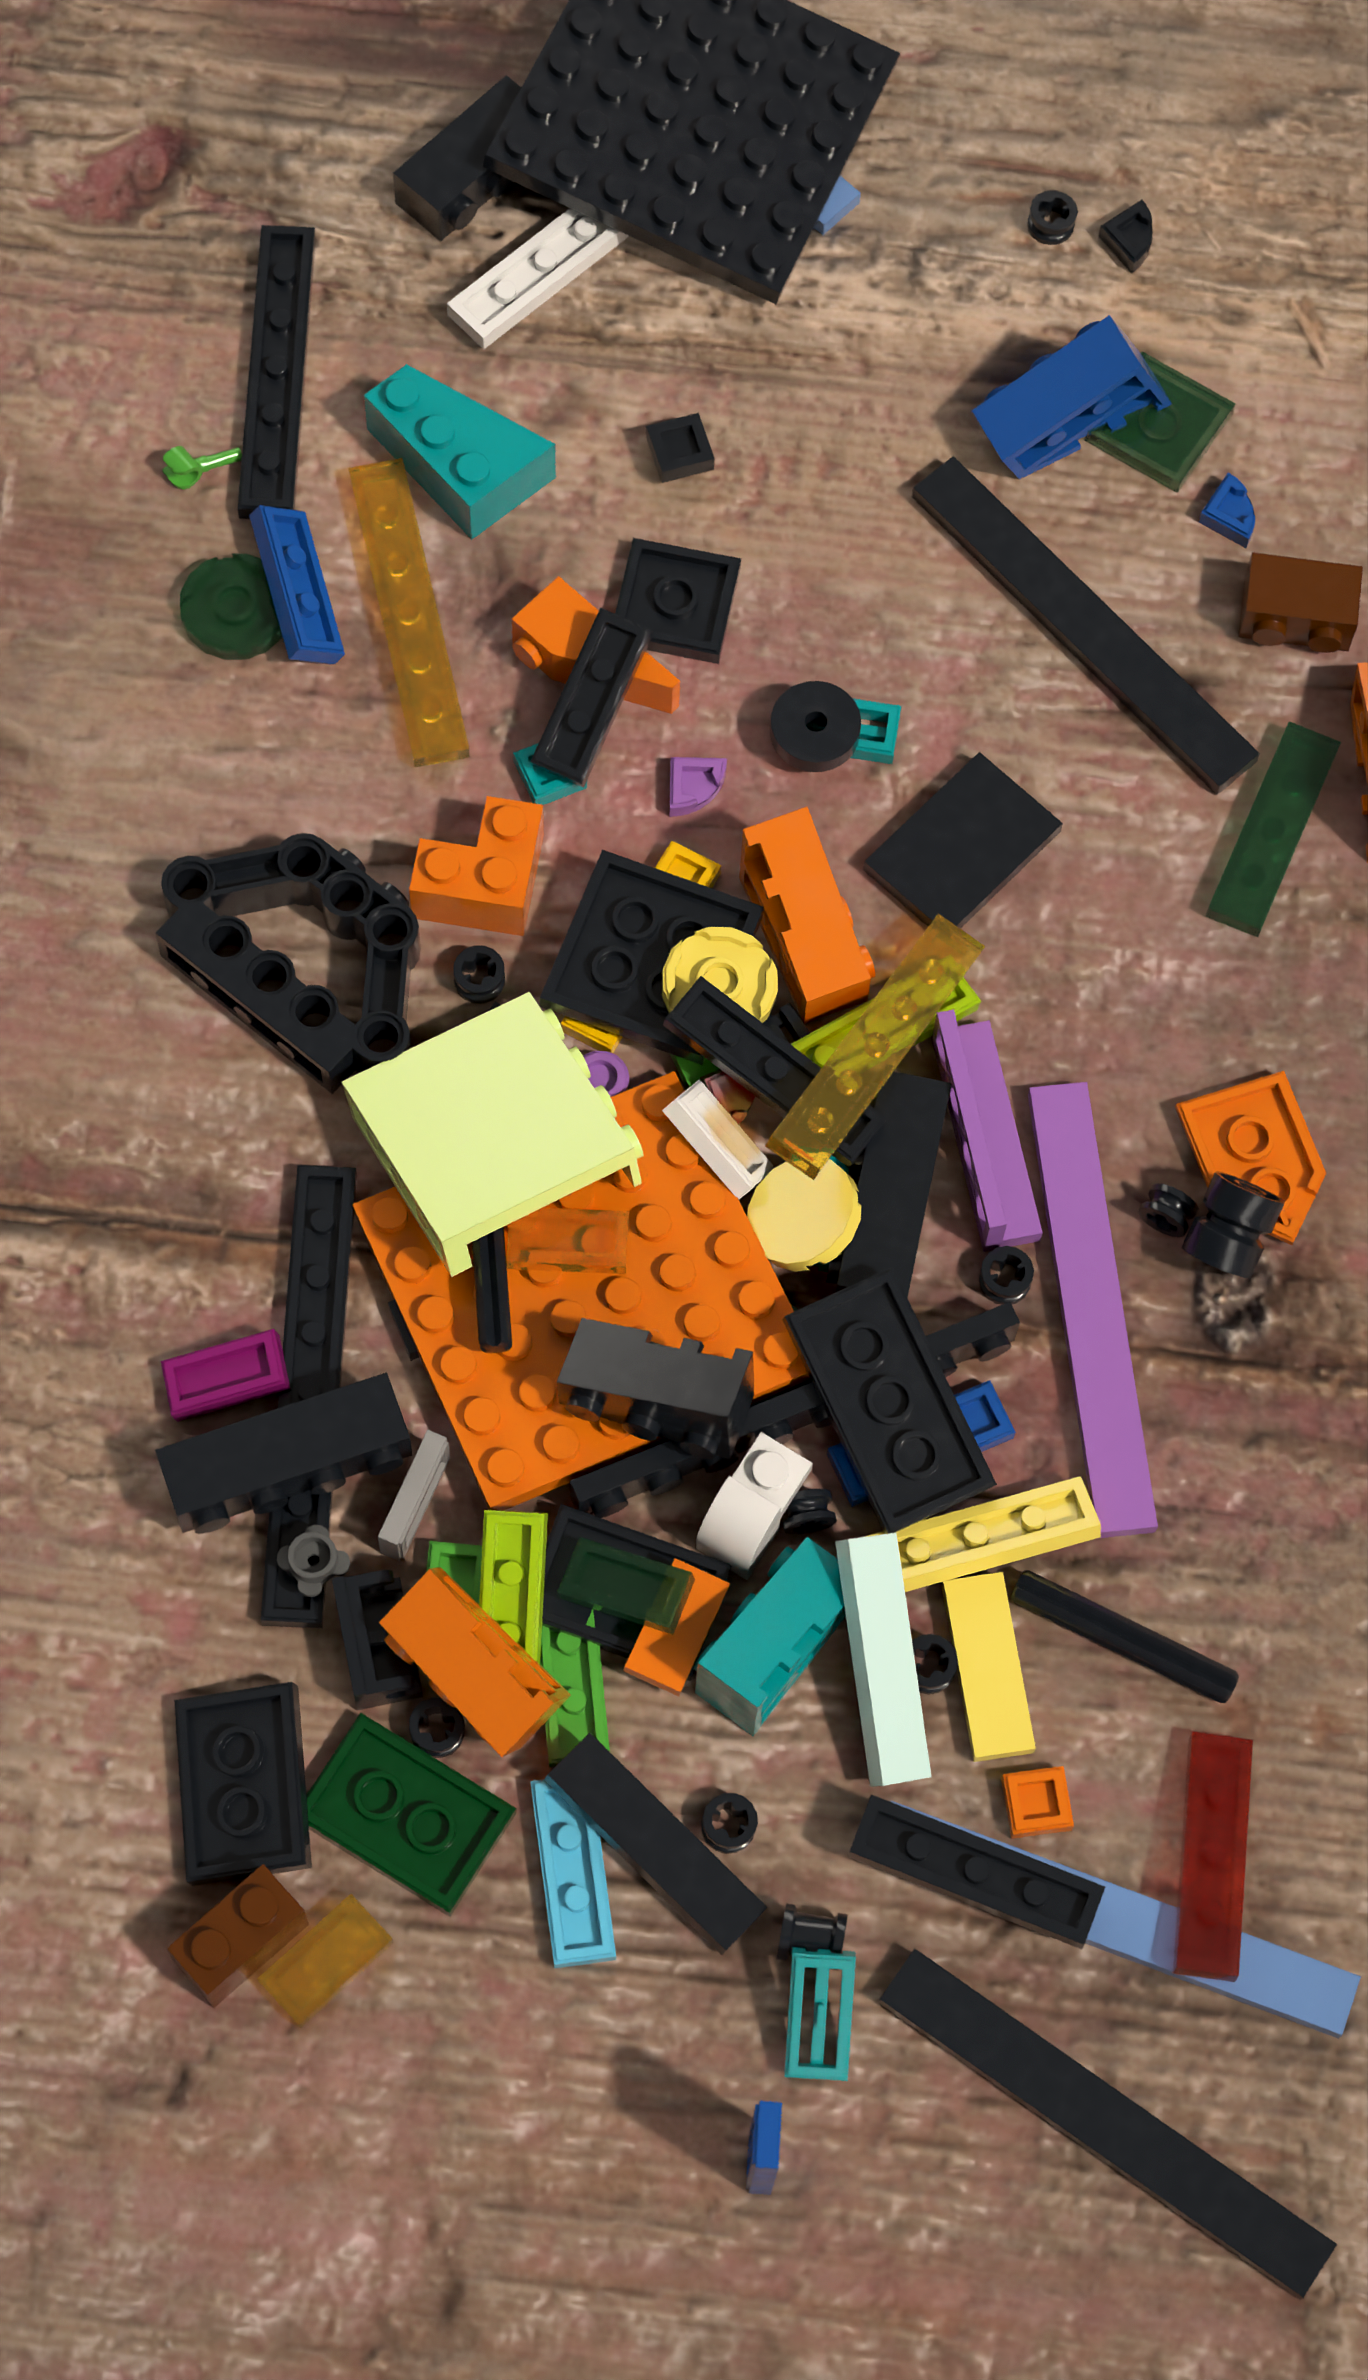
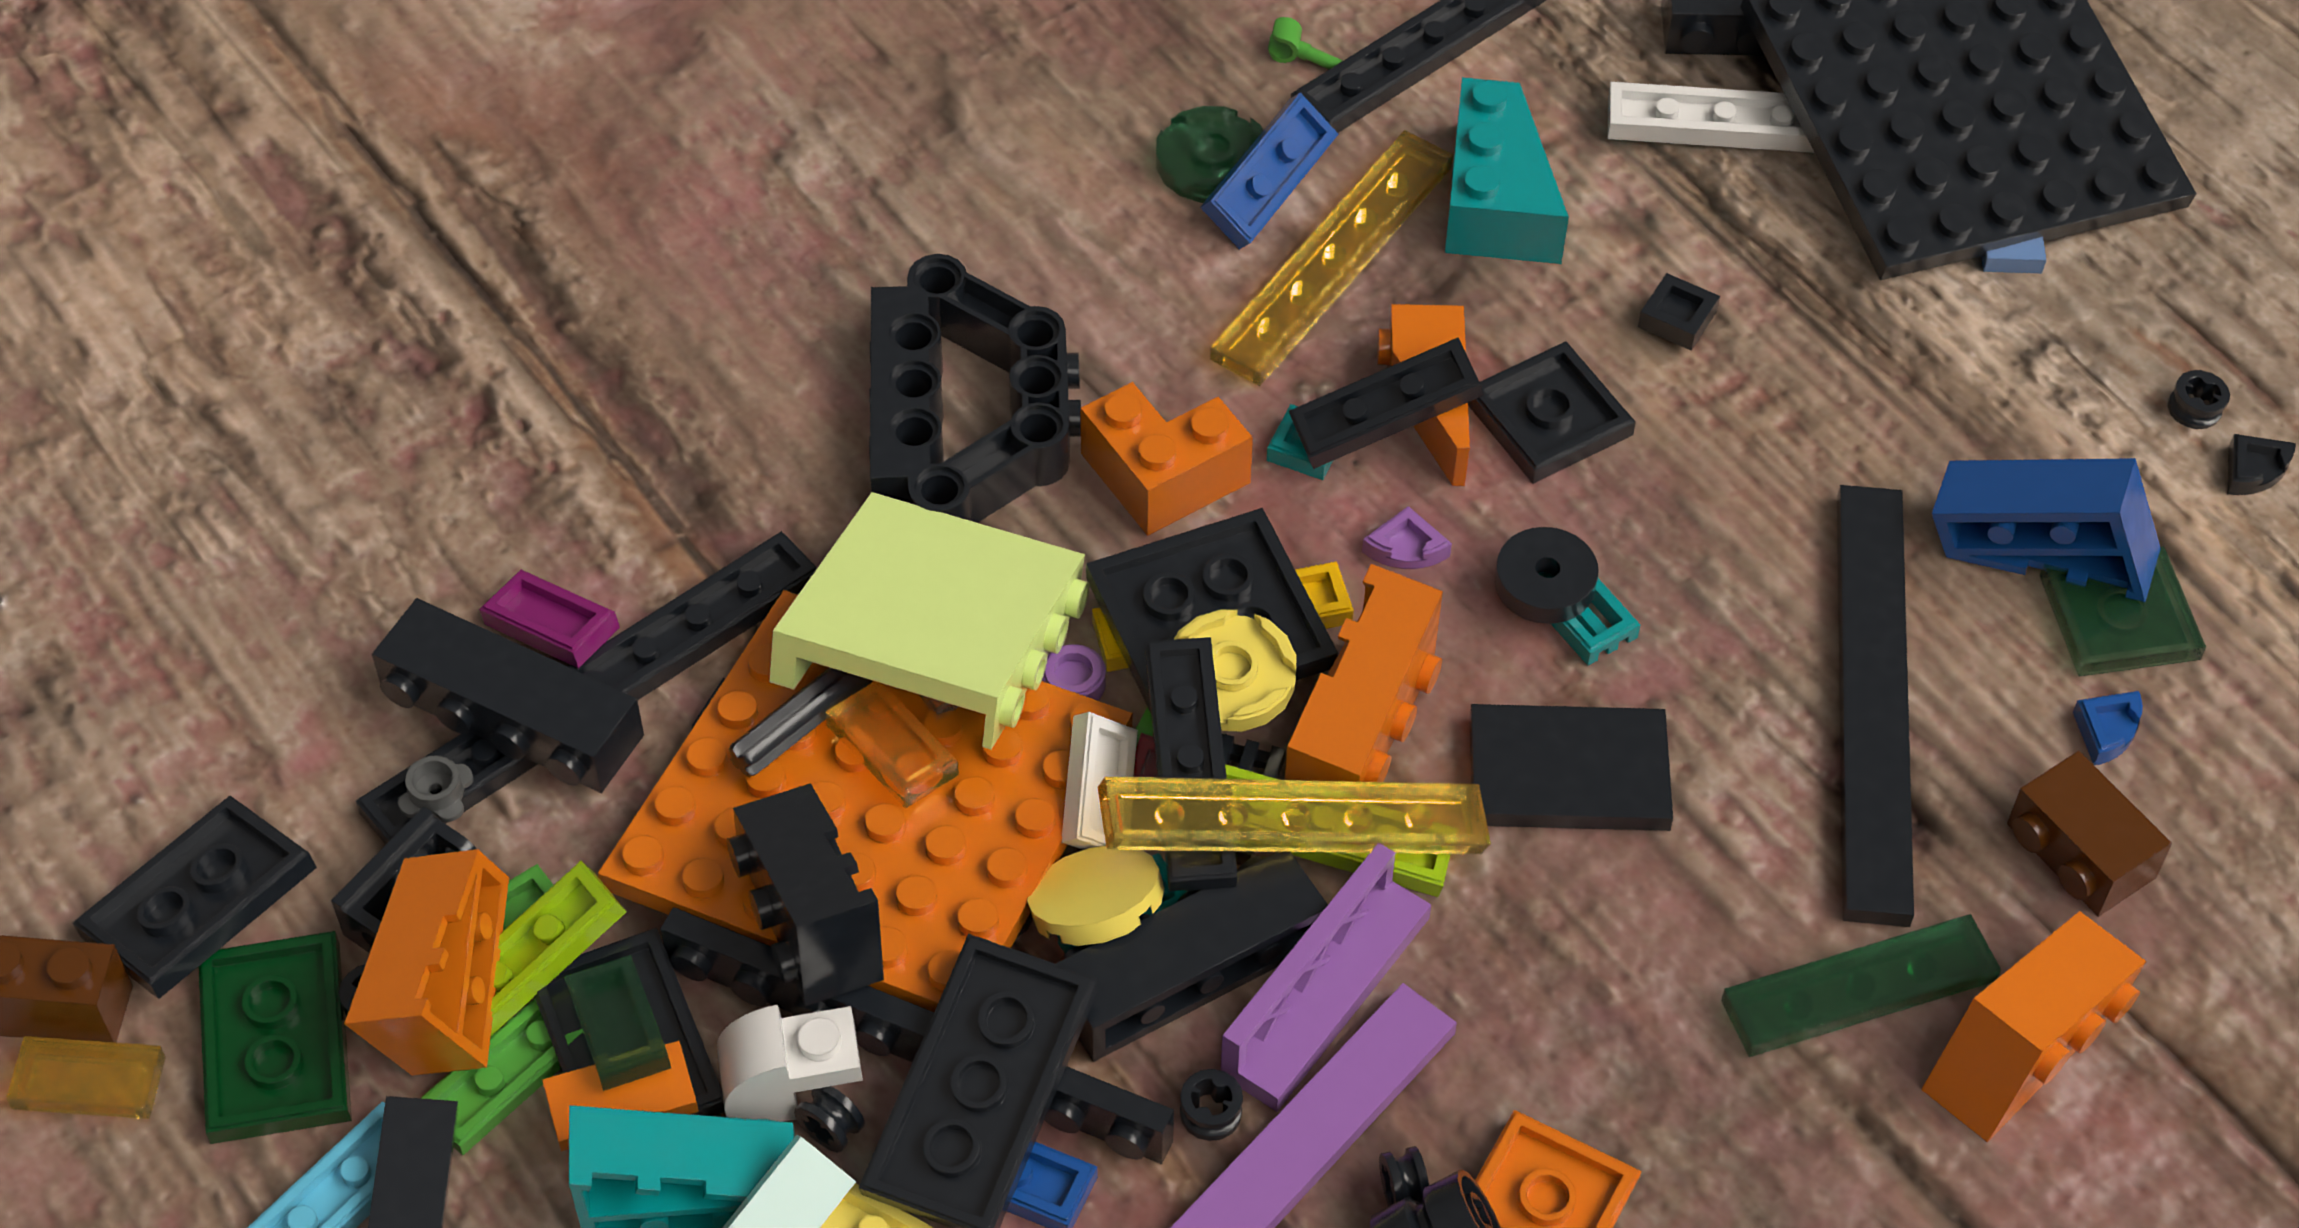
camera: 50 degrees right, 15 degrees down
light grey tile [378,1430,450,1561] -> none
black bush [453,945,505,1004] -> none

